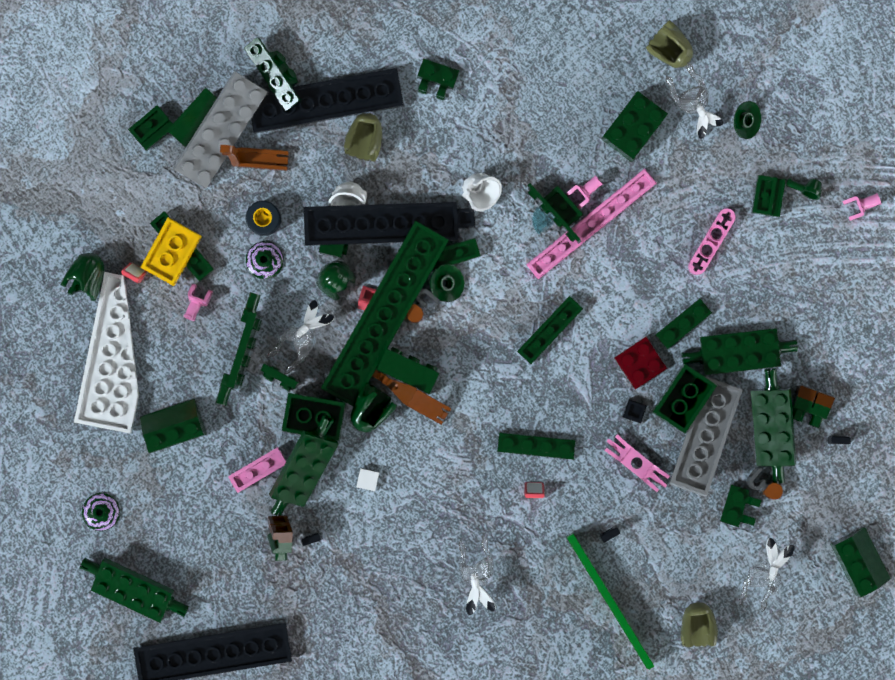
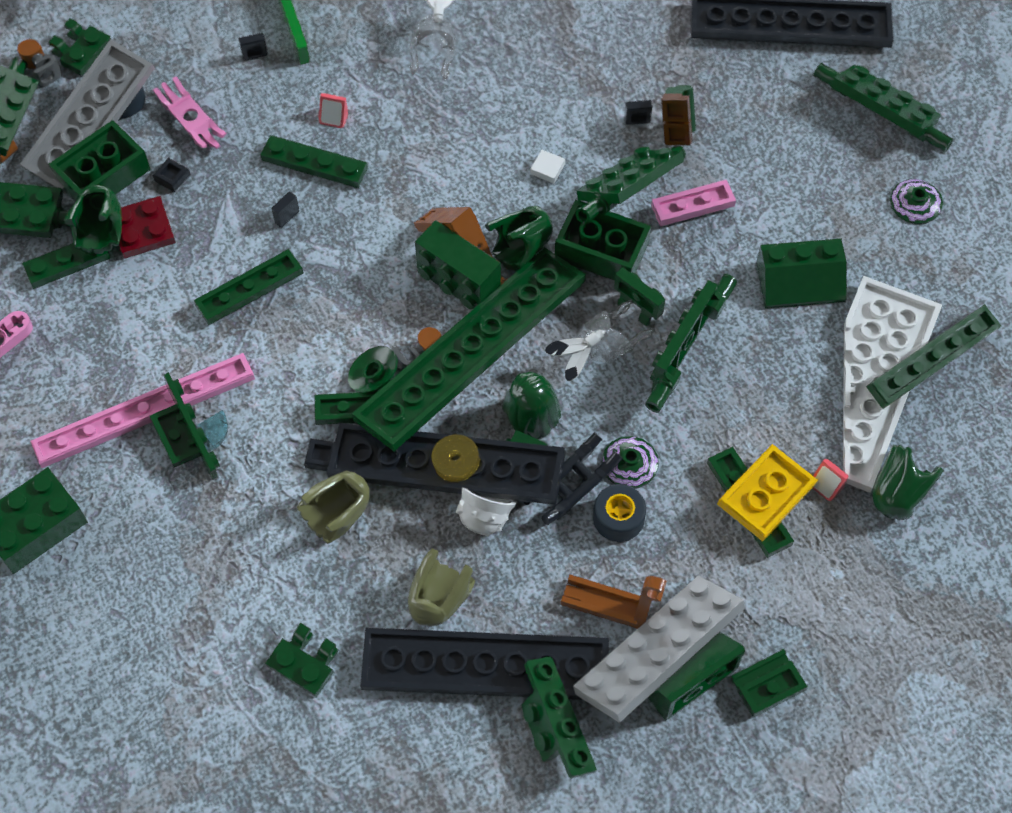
camera: 170 degrees left, 25 degrees down
bright pink piece [184,283,213,321] -> none
coral slope [357,286,376,310] -> none
white helmet [462,173,502,211] -> none
bright pink piece [566,175,603,210] -> none
none -> dark green hair [64,185,122,254]
none -> black tile [271,192,300,228]
none -> olive hair [297,471,370,544]
none -> clear yellow piece [432,434,480,482]
none -> black piece [522,432,623,525]
none -> dark green tile [866,304,1001,409]

